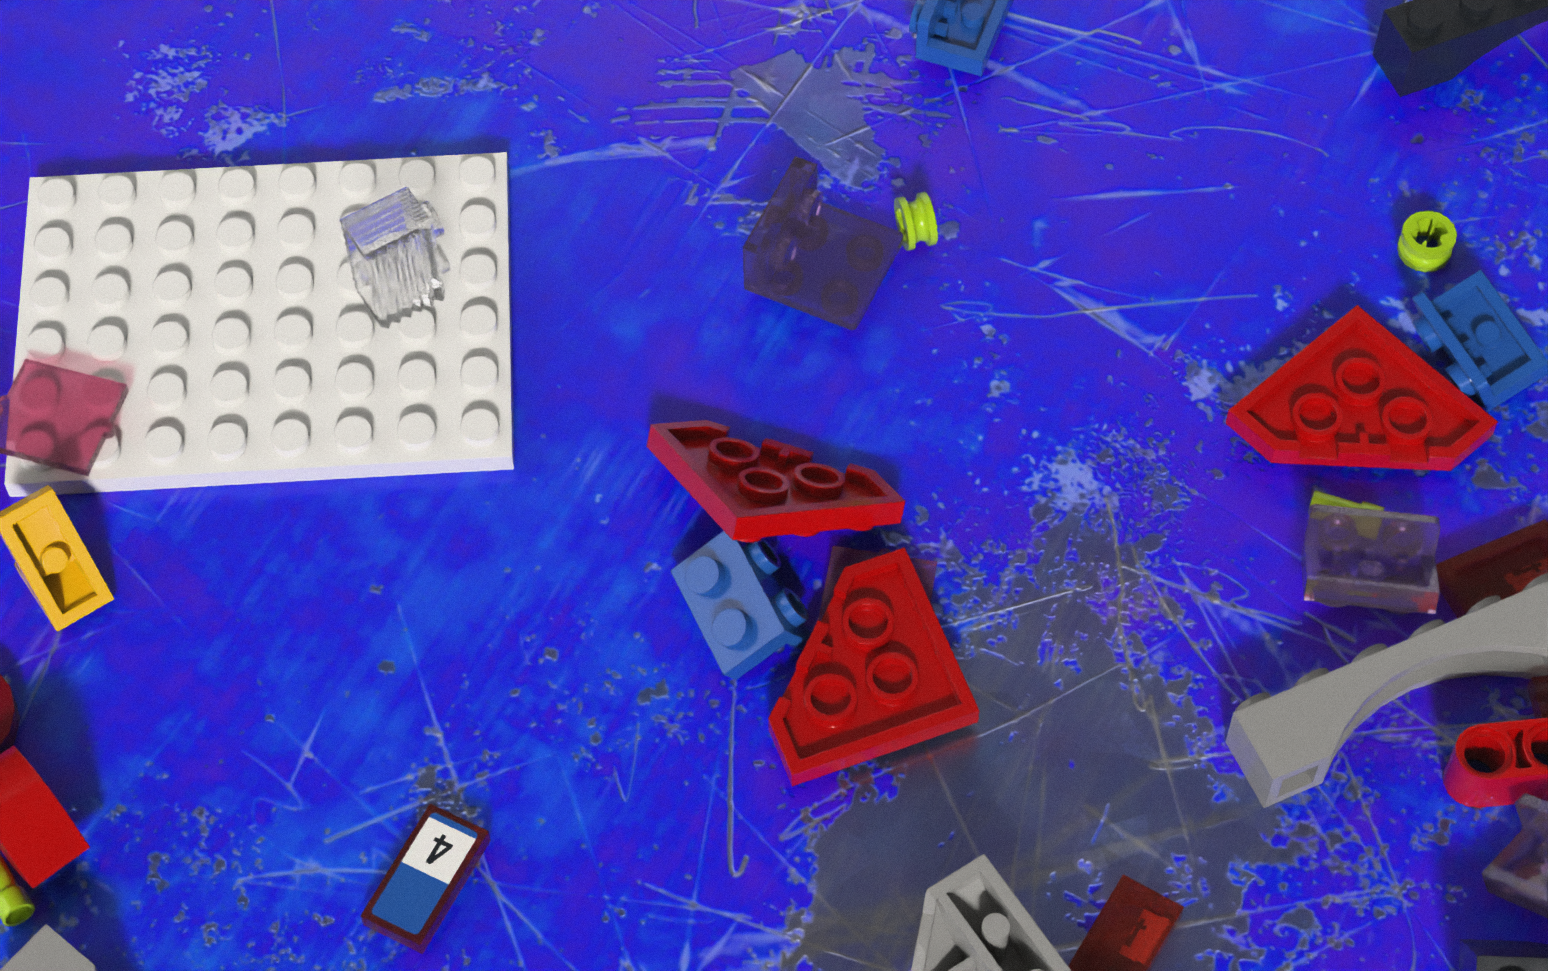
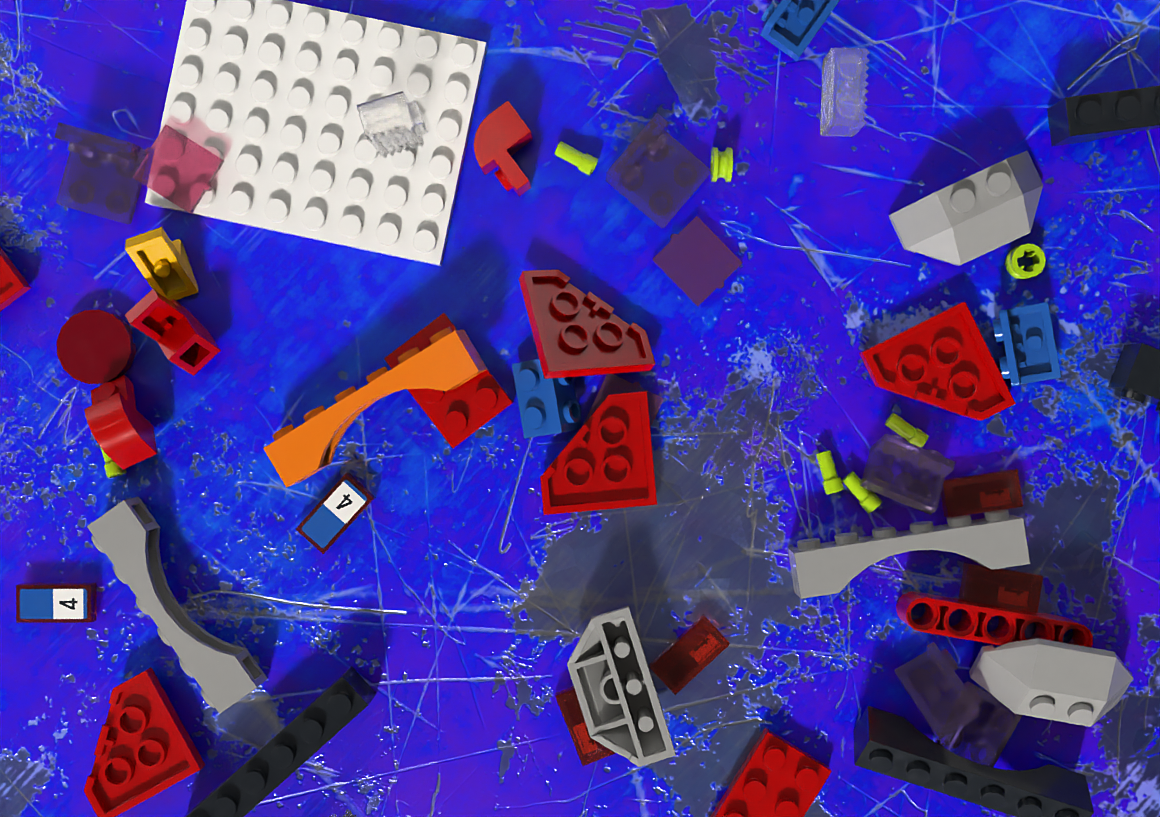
camera: 20 degrees right, 30 degrees up
none -> red brick [125,289,221,376]
none -> orange arch [263,327,487,488]
none -> red plate [384,313,513,448]
none -> red brick [474,101,533,196]
none -> lime piece [554,141,599,176]
none -> piece [652,216,742,307]
none -> lime piece [816,450,844,494]
none -> clear brick [820,47,870,137]
none -> lime piece [842,471,882,514]
none -> light grey wedge [889,151,1043,266]

